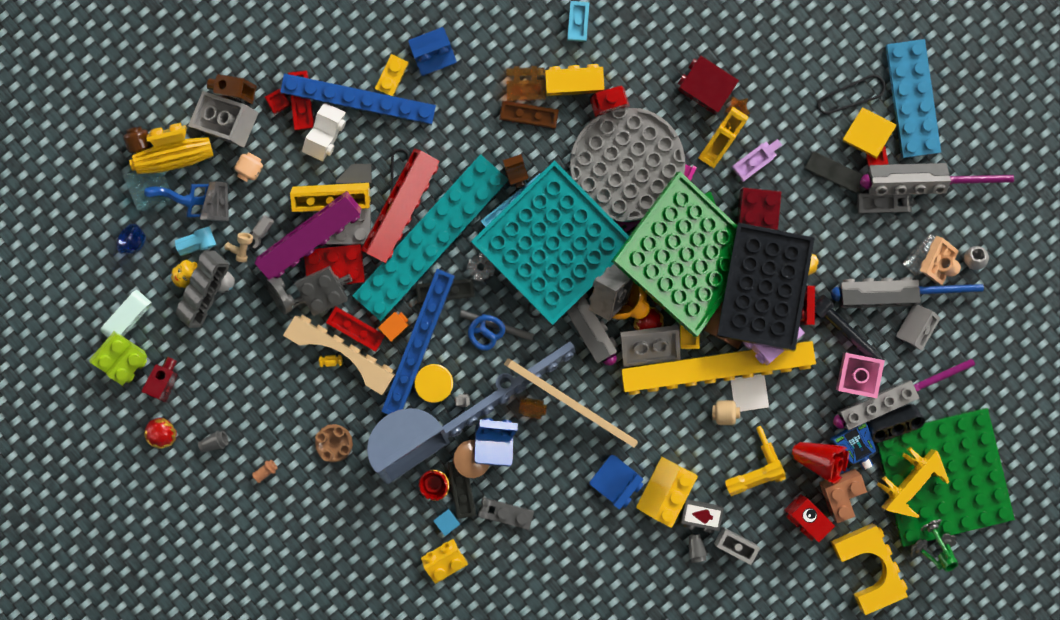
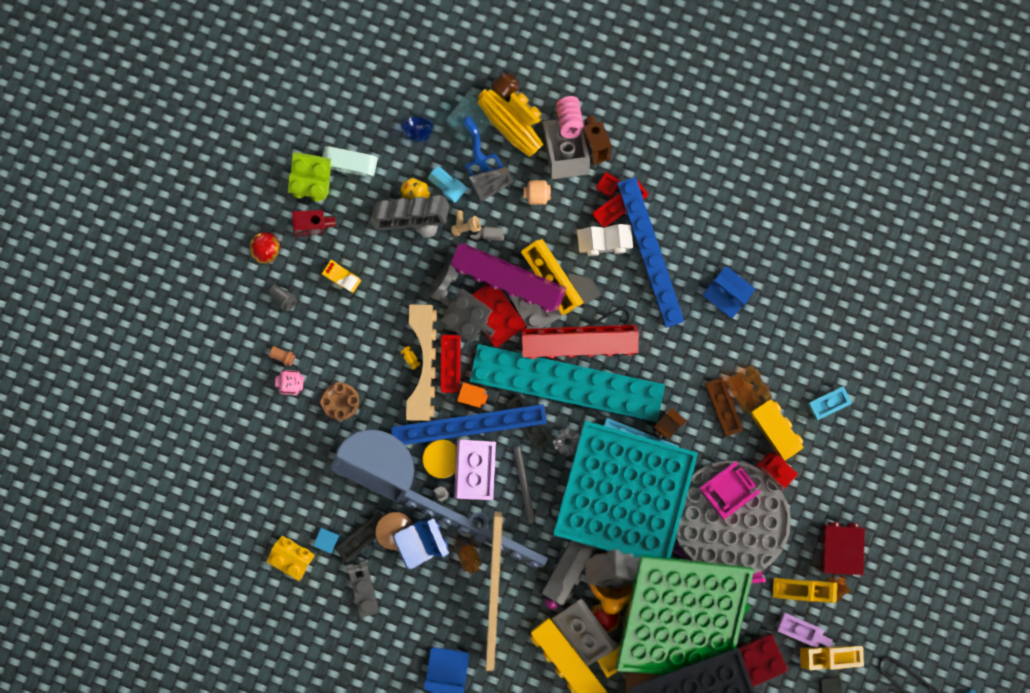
camera: 60 degrees right, 5 degrees down
yellow plate [375,54,409,96] -> none
red hair [419,470,449,501] -> none
blue piece [468,314,506,351] -> none
none -> bright pink head [275,370,303,395]
none -> yellow leg [322,259,361,293]
none -> lavender plate [454,440,496,500]
none -> bright pink piece [556,96,584,139]
none -> dark pink container [699,462,760,520]
none -> yellow slope [800,646,864,670]

